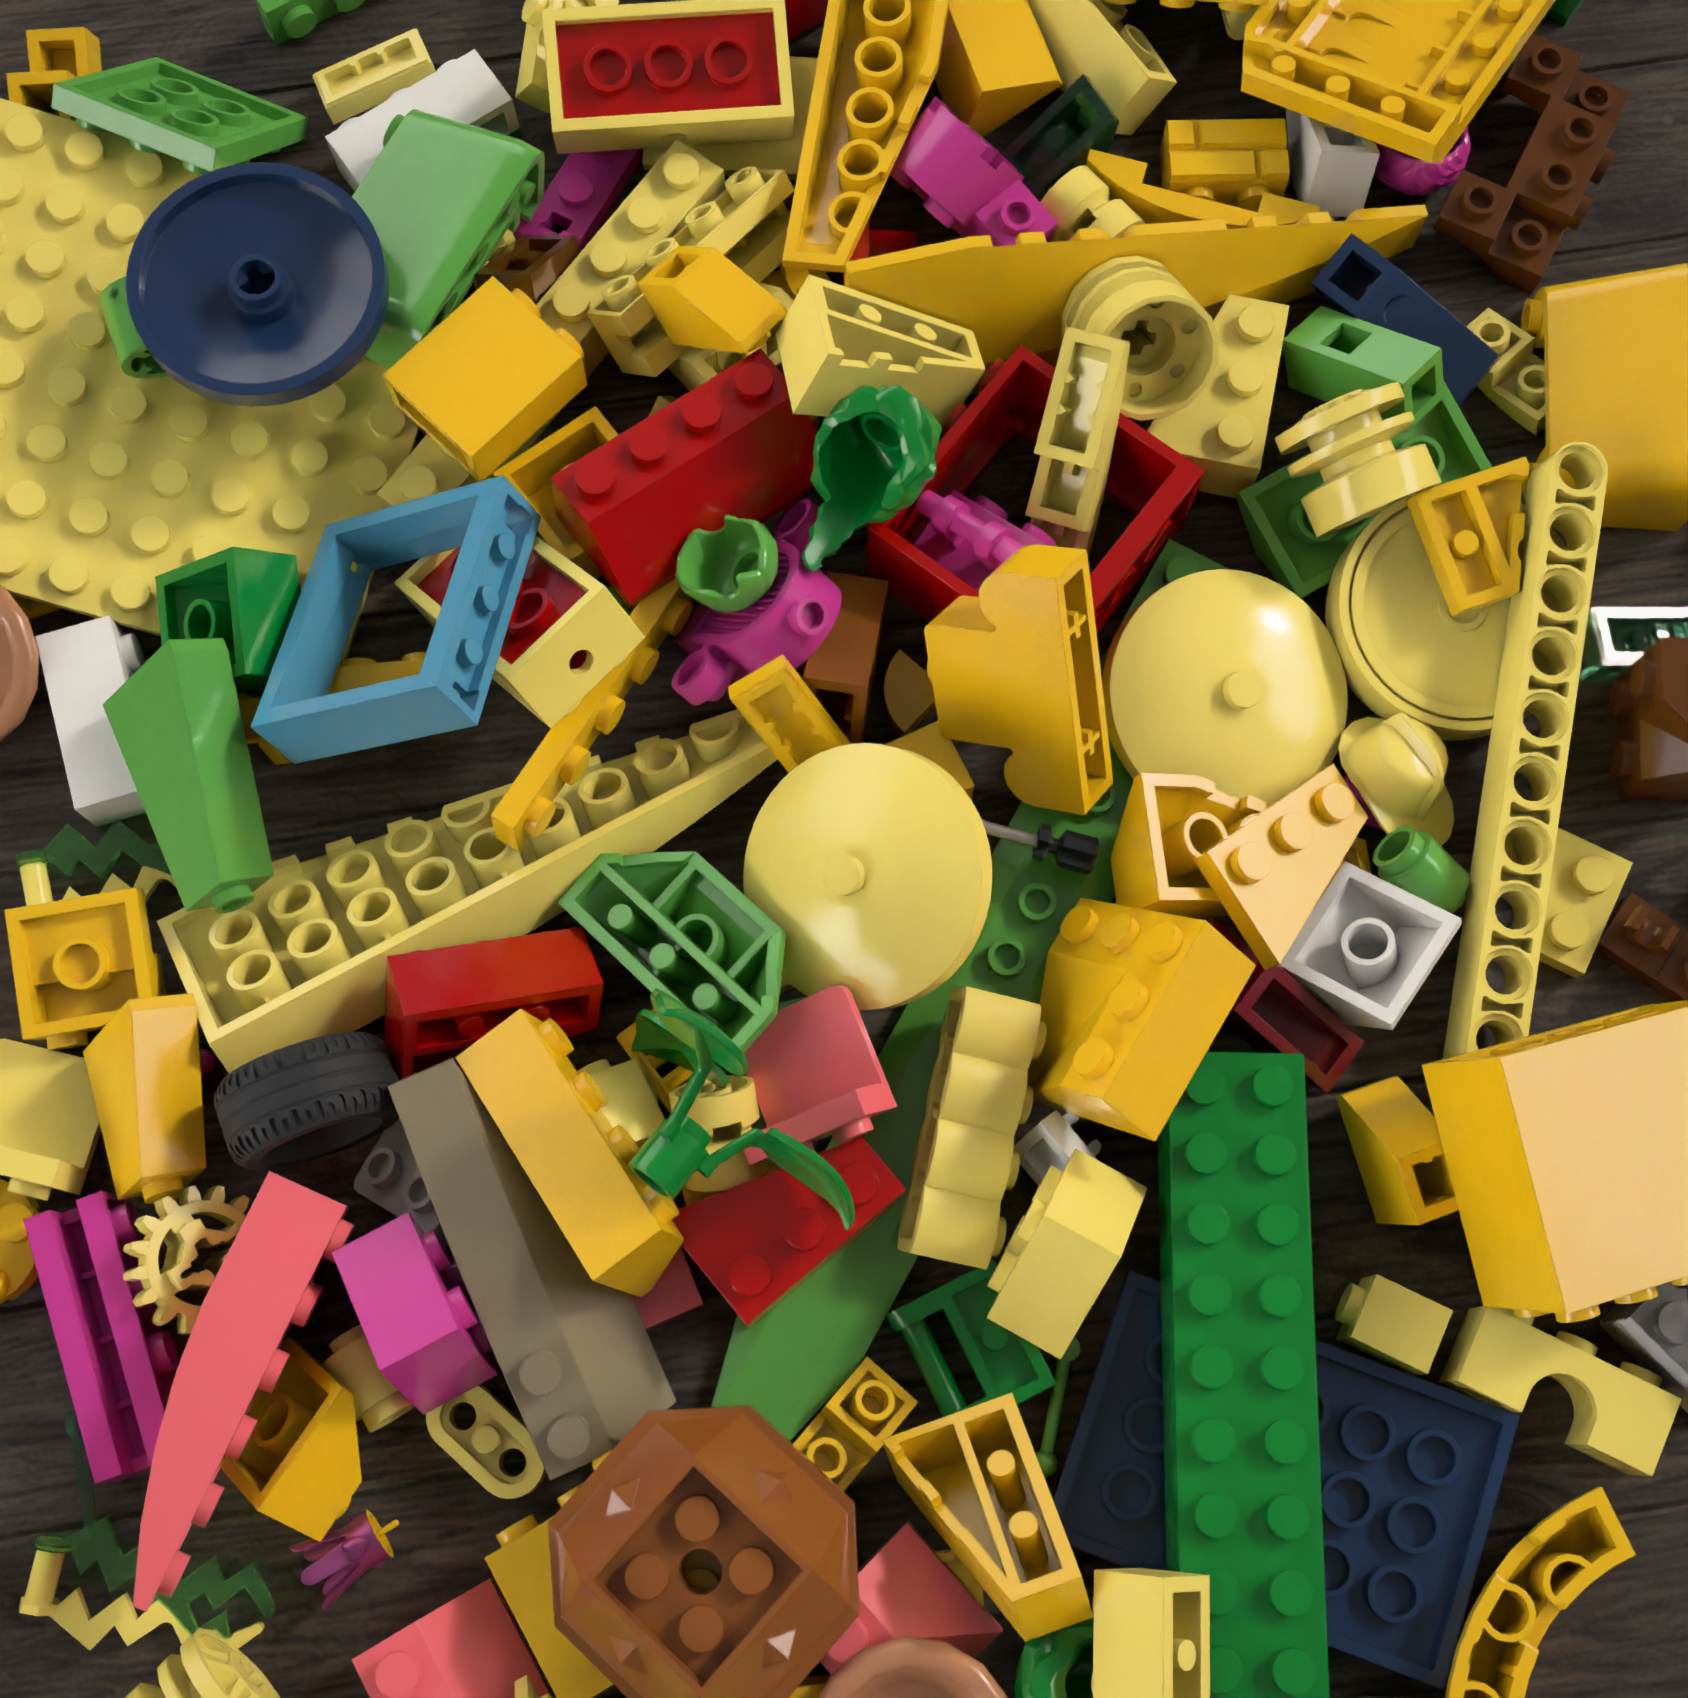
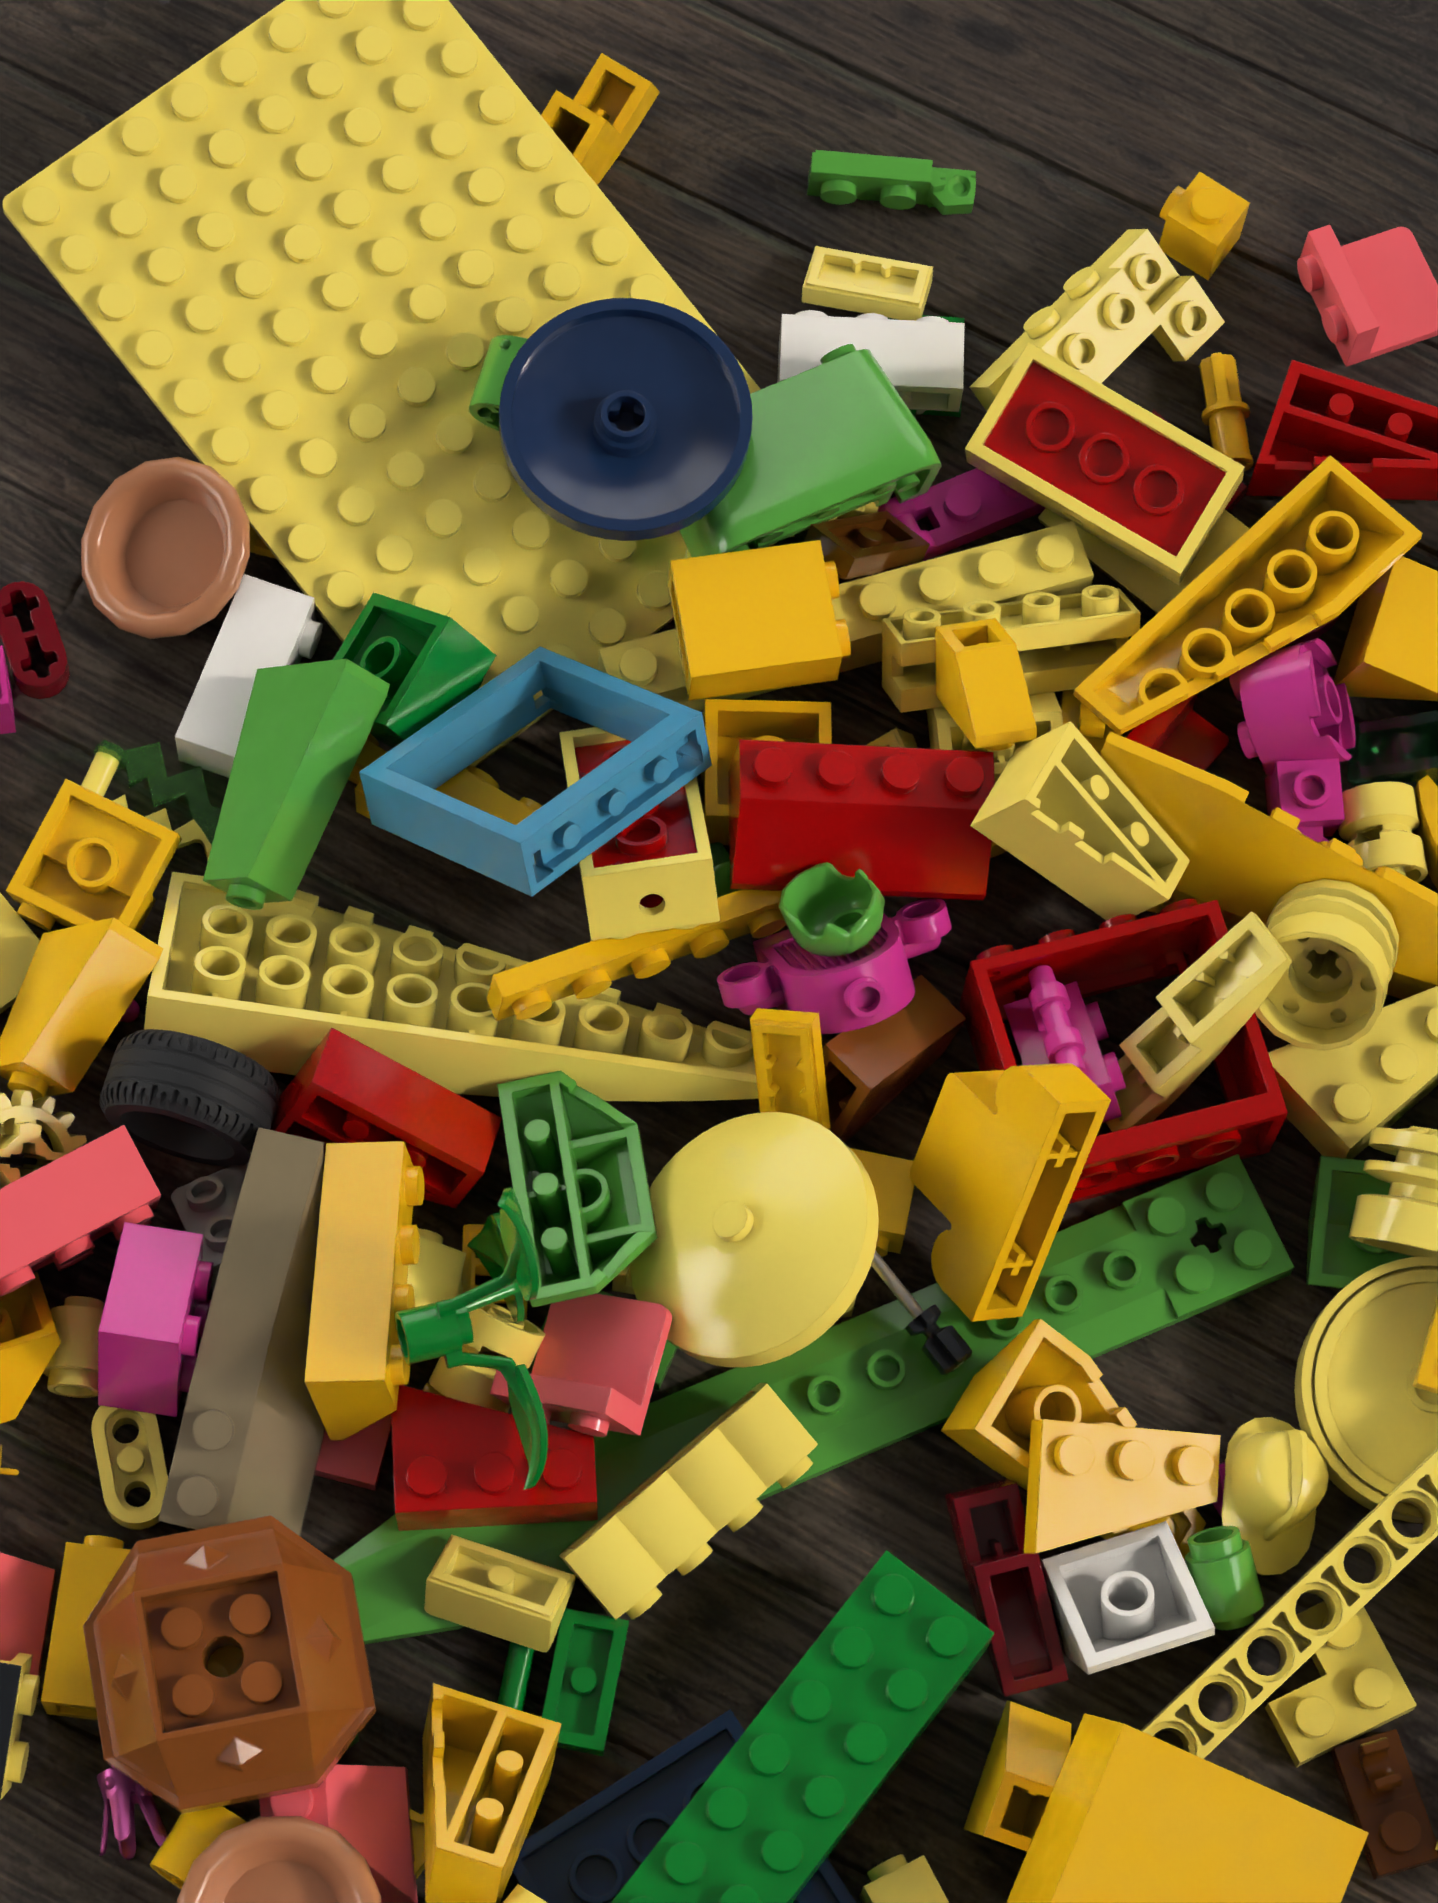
camera: 30 degrees right, 5 degrees down
bright green plate [51,57,308,174] -> none
yellow slope [793,1357,918,1491] -> none
green hair [801,384,942,573] -> none
yellow tile [884,649,936,737] -> none
light yellow piece [987,1148,1147,1360] -> none
white tile [1014,1110,1102,1186] -> none
yellow slope [1027,898,1256,1141] -> none
bright green hinge [1036,1337,1080,1478] -> none
light yellow dish [1102,569,1348,808] -> none
none -> light yellow slope [424,1534,576,1652]

